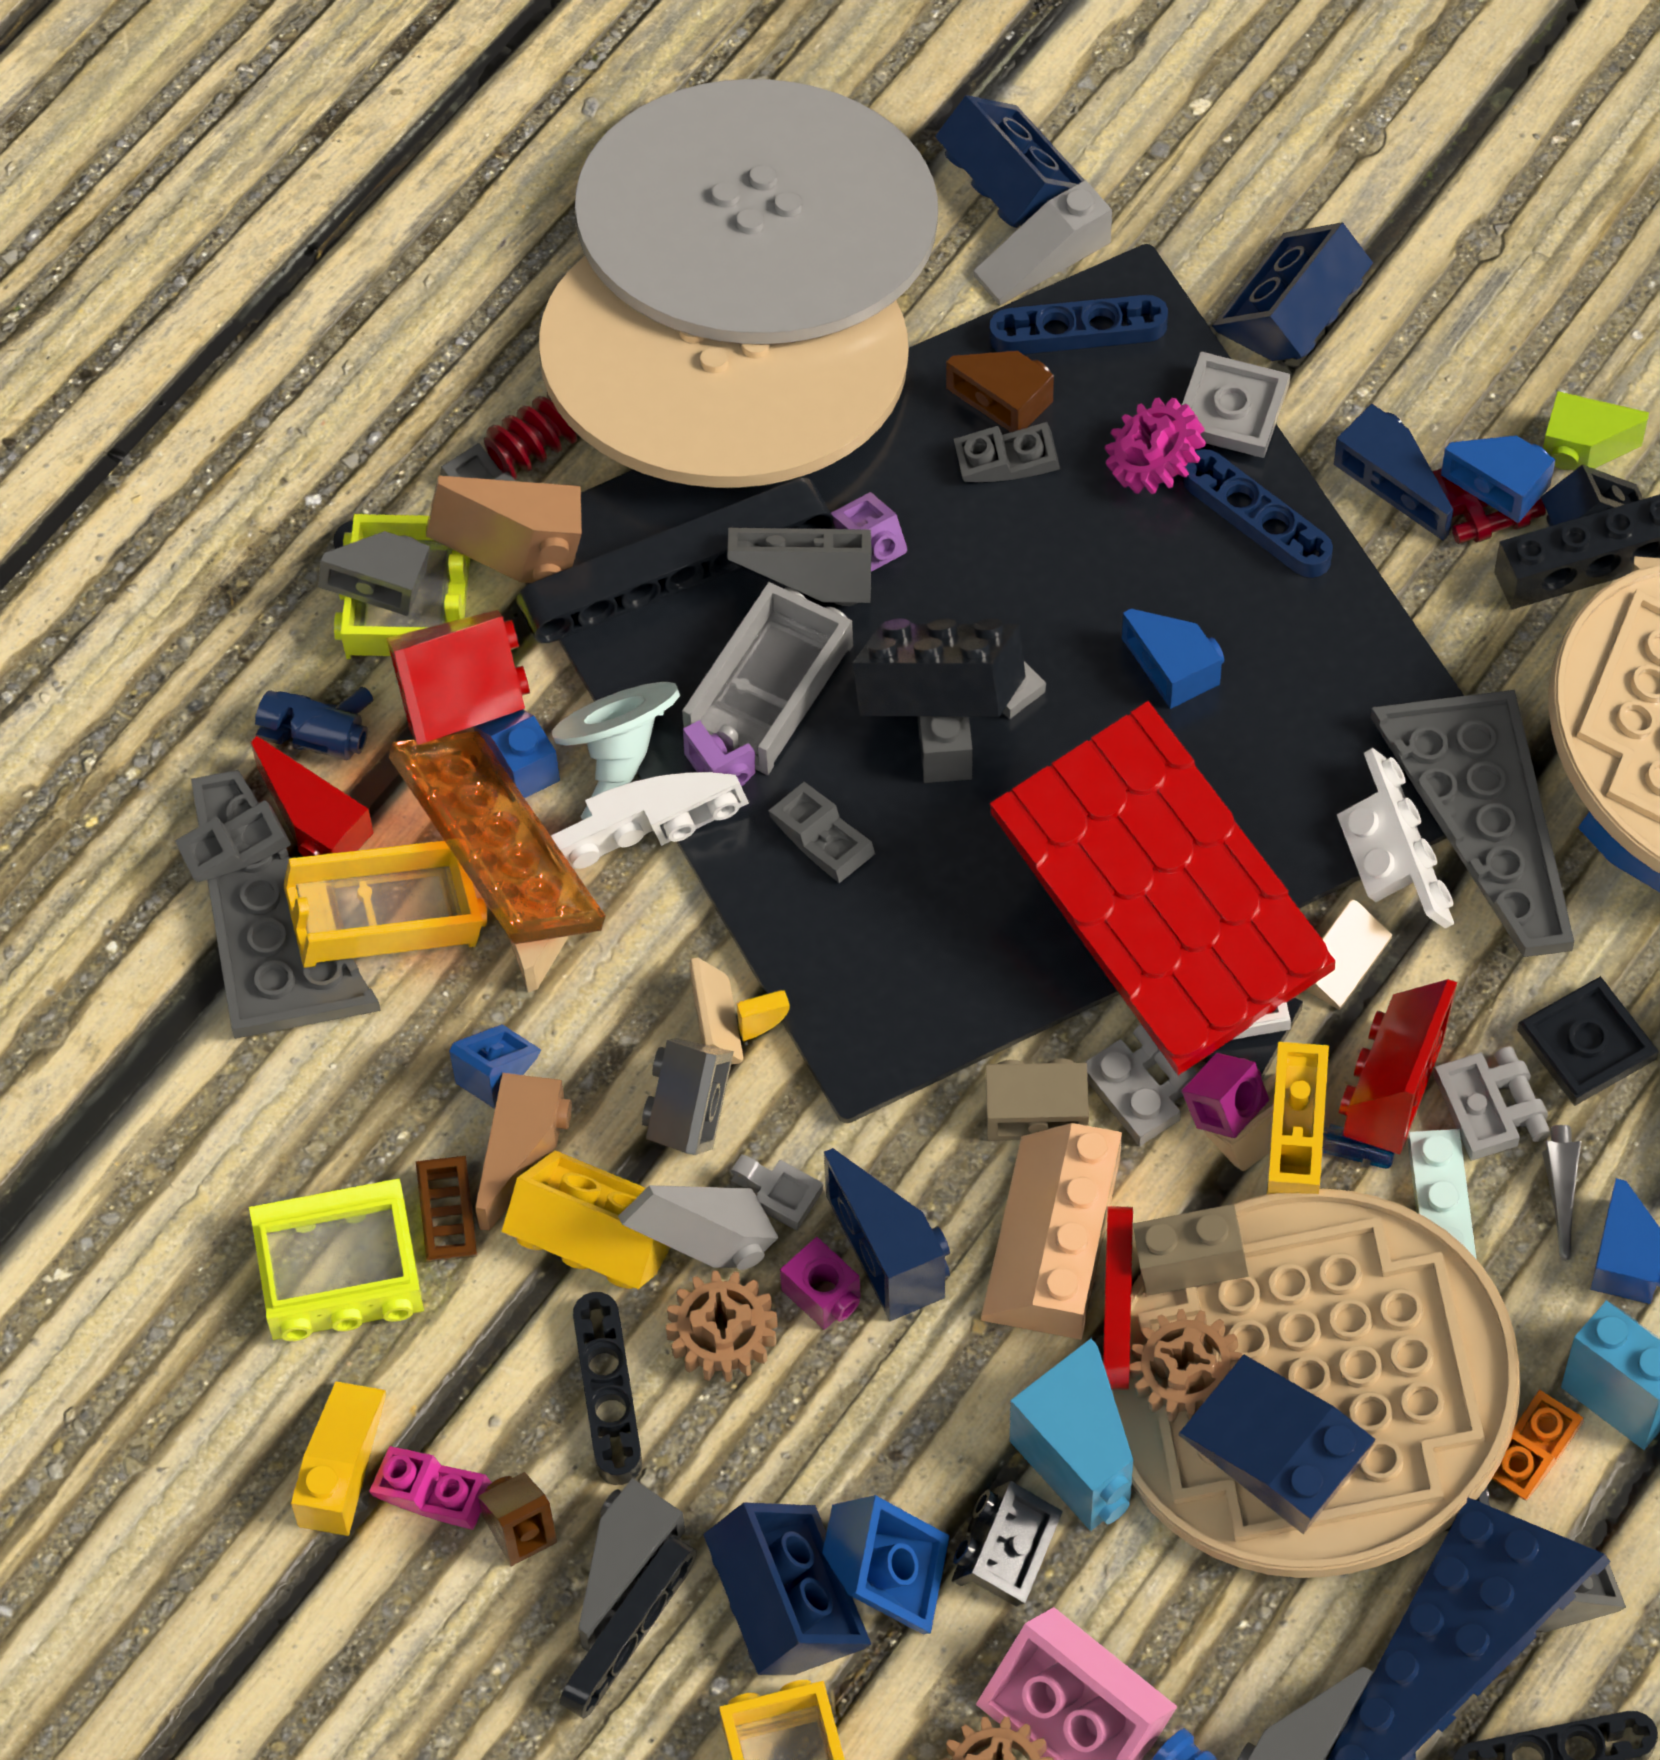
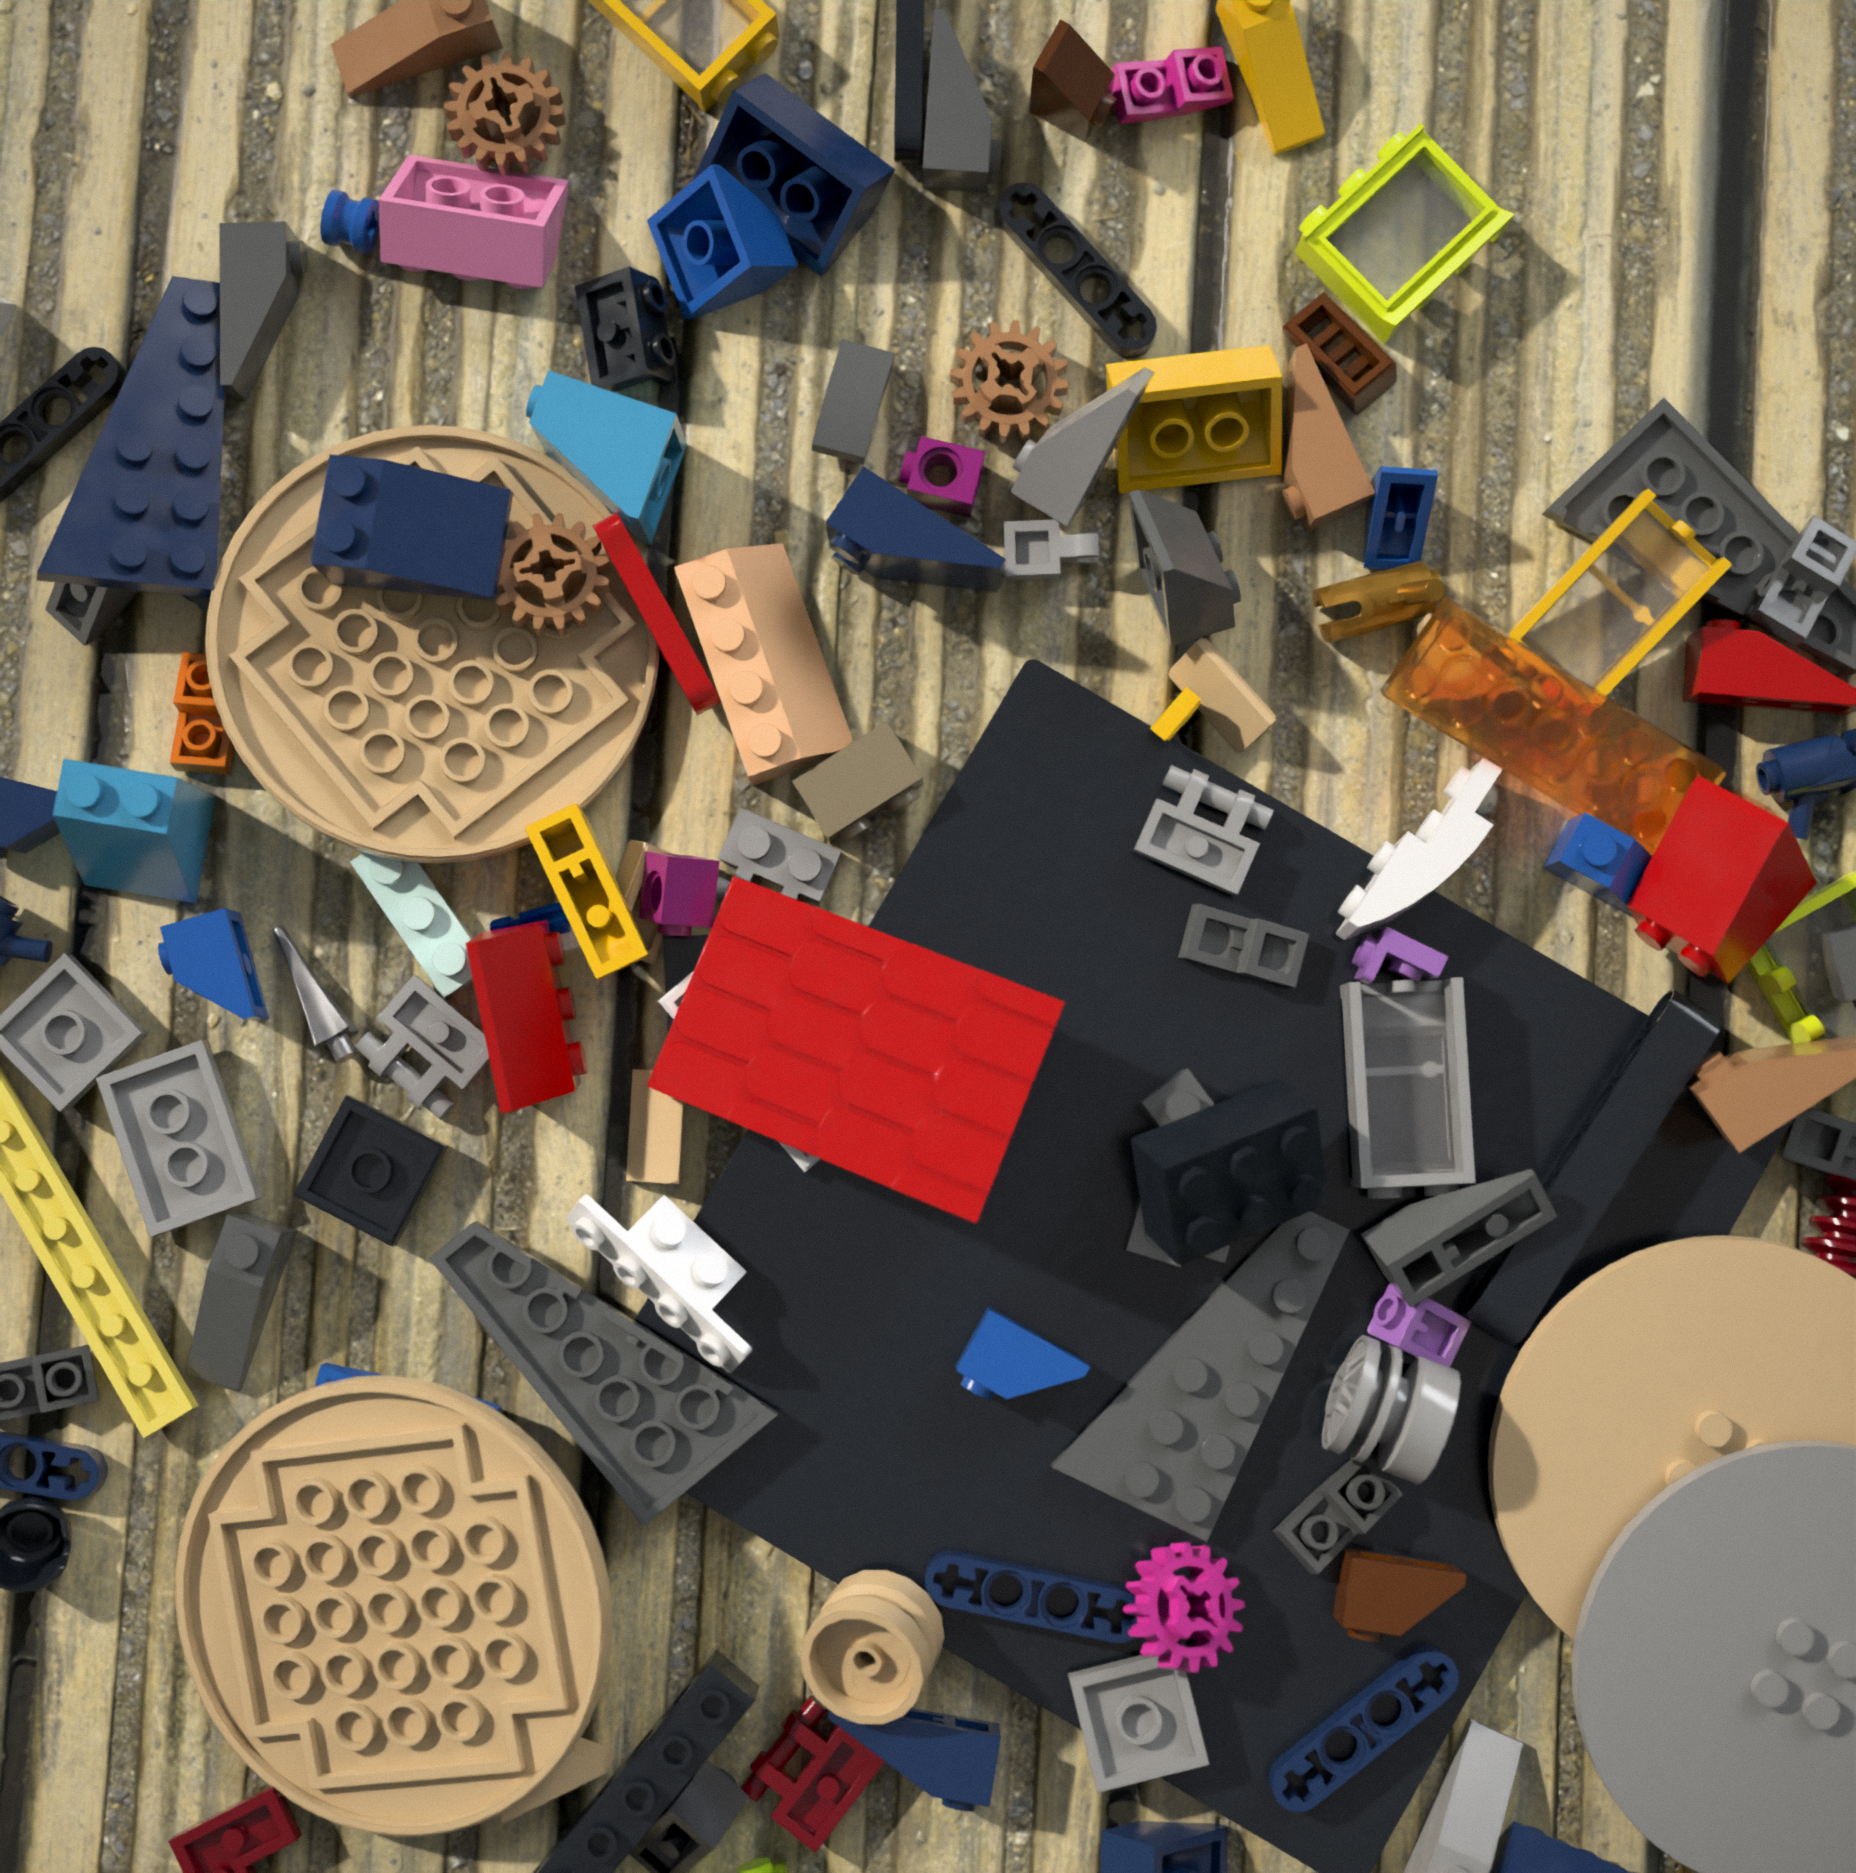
camera: 145 degrees right, 25 degrees up
light aqua piece [552,682,680,820] -> none
dark tan brick [1132,1204,1249,1296] -> none
blue slope [1441,435,1556,523] -> none
none -> tan wheel [800,1570,945,1724]
none -> dark grey slope [811,339,895,465]
none -> dark grey wing [1051,1211,1350,1542]
none -> light grey plate [1133,765,1274,896]
none -> pearl gold piece [1312,560,1445,643]
none -> light grey wheel [1322,1335,1461,1485]

